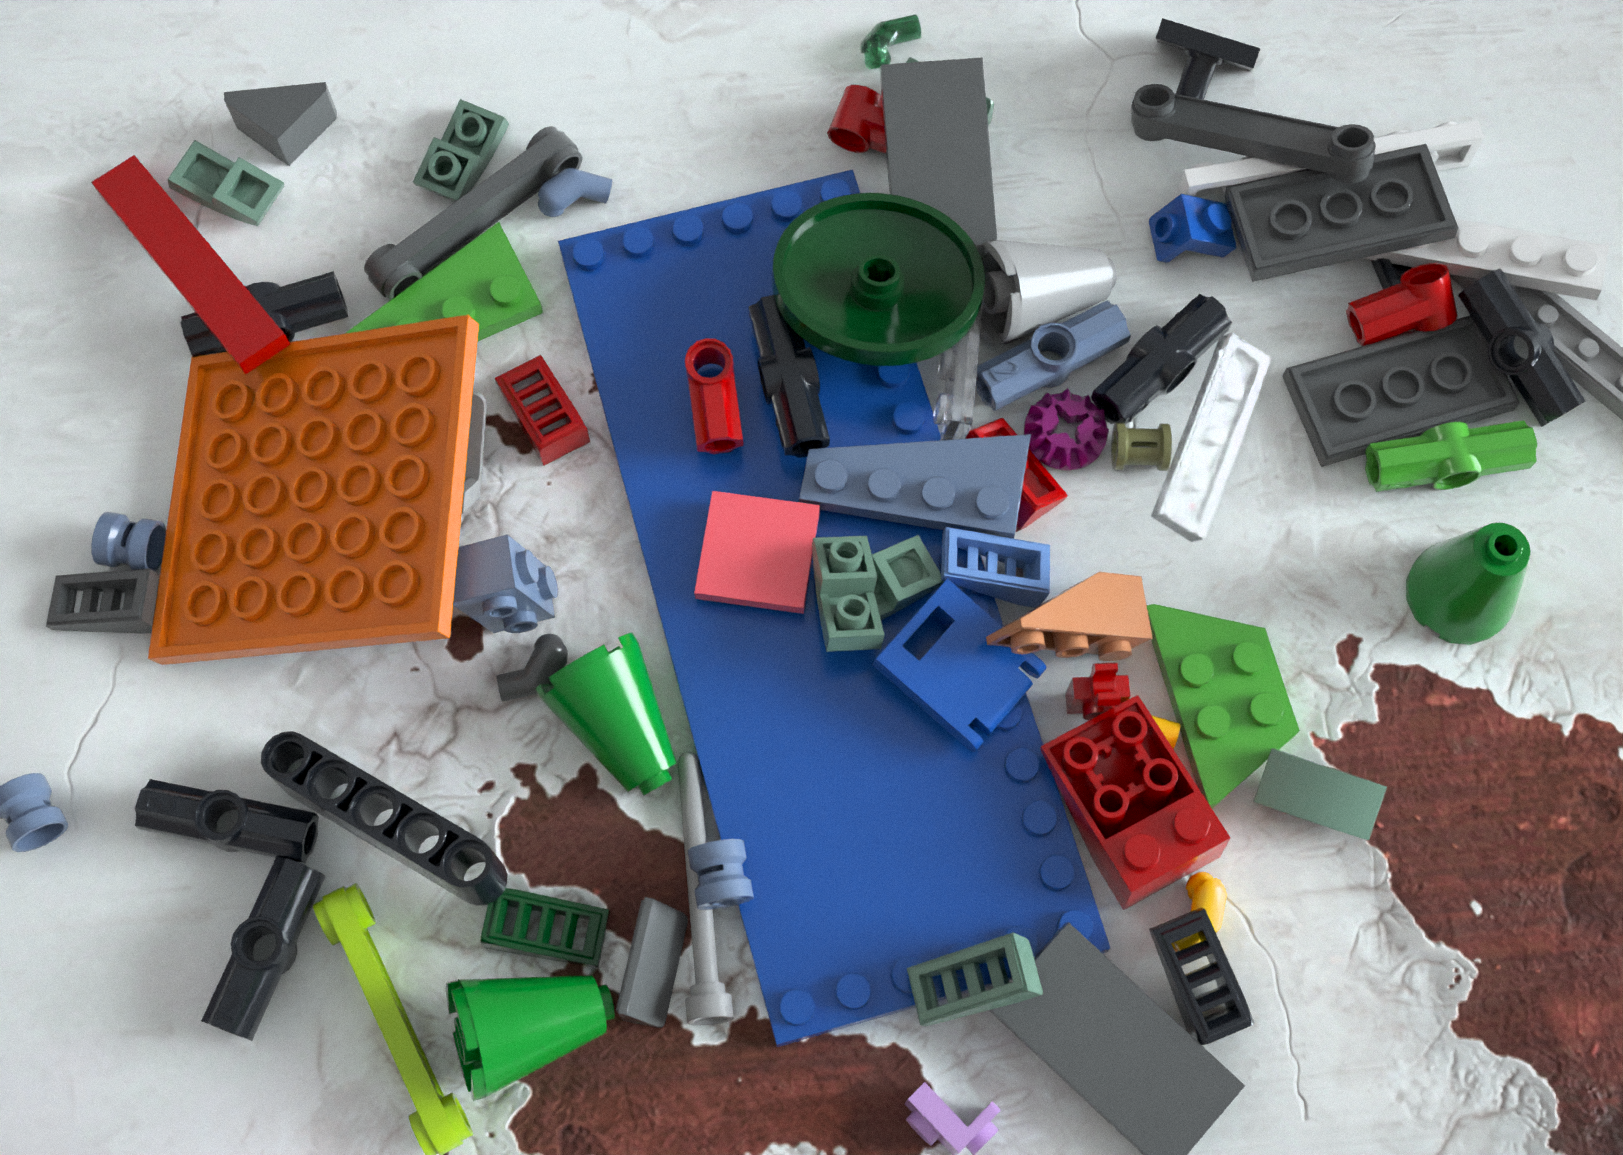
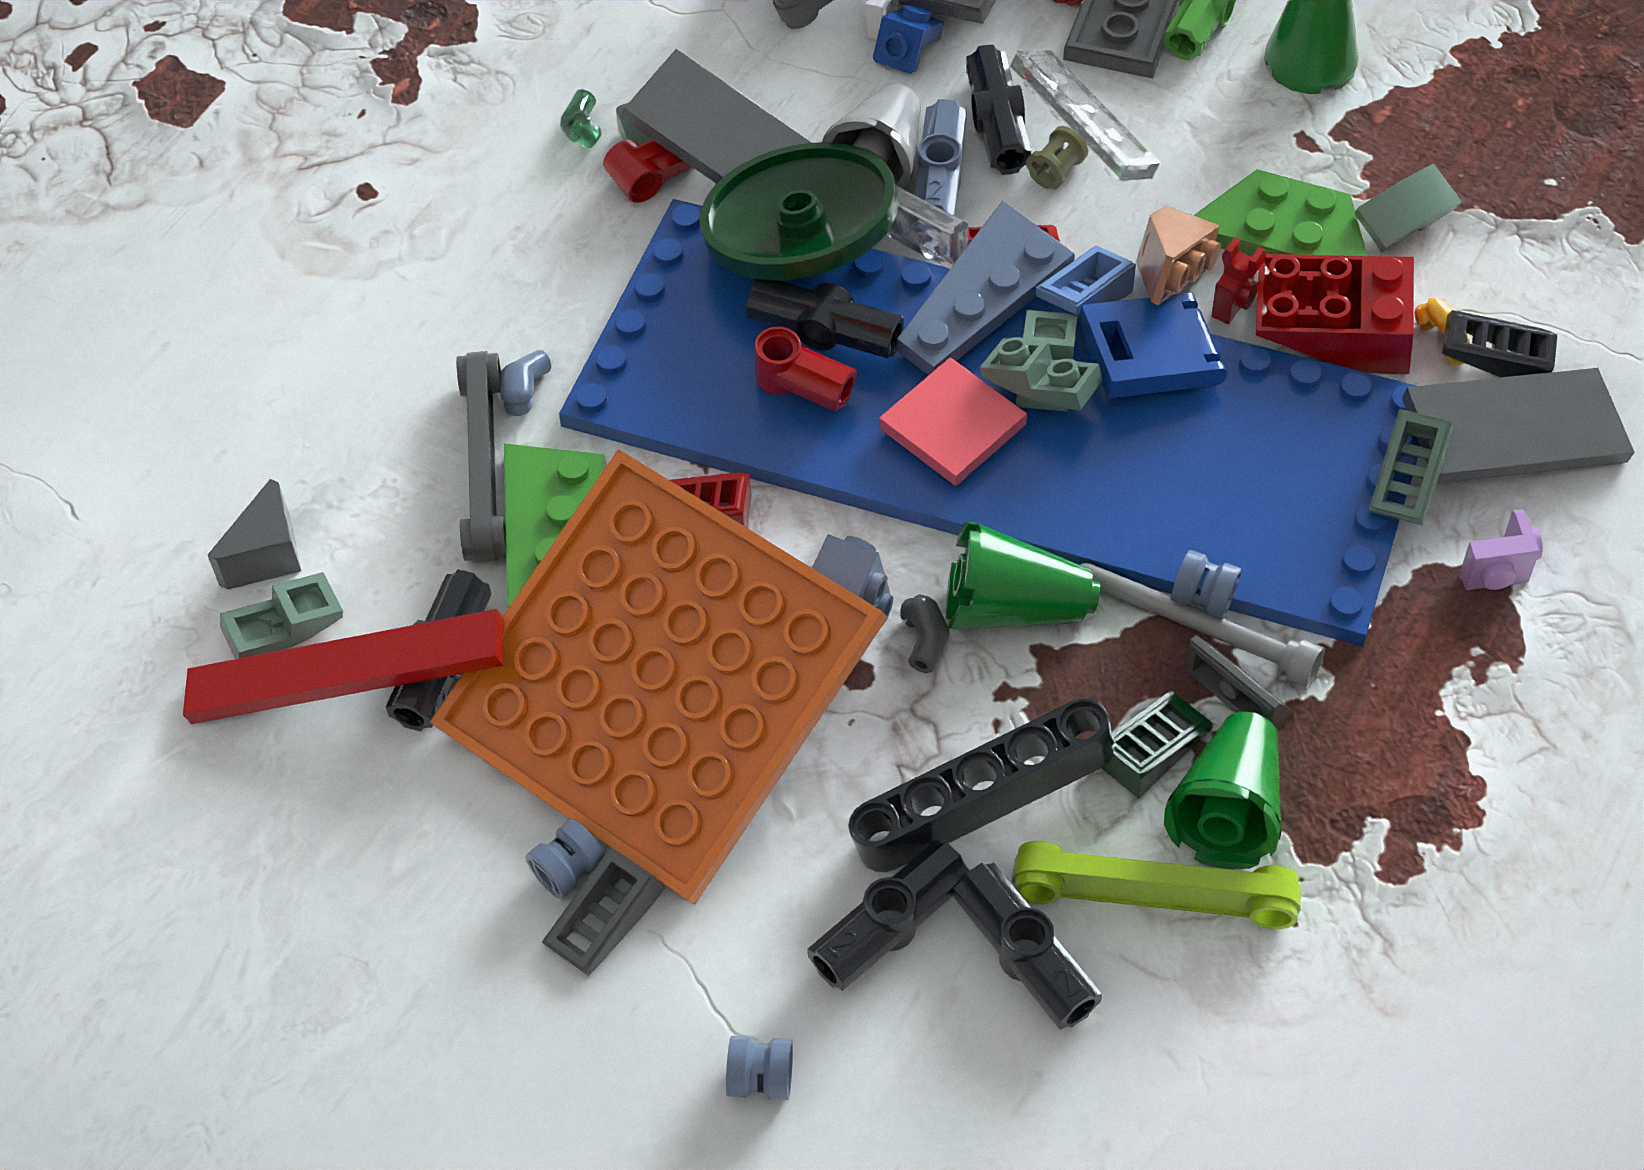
camera: 50 degrees left, 15 degrees down
sand green slope [413,99,509,202] -> none
magenta gear [1024,388,1109,470] -> none

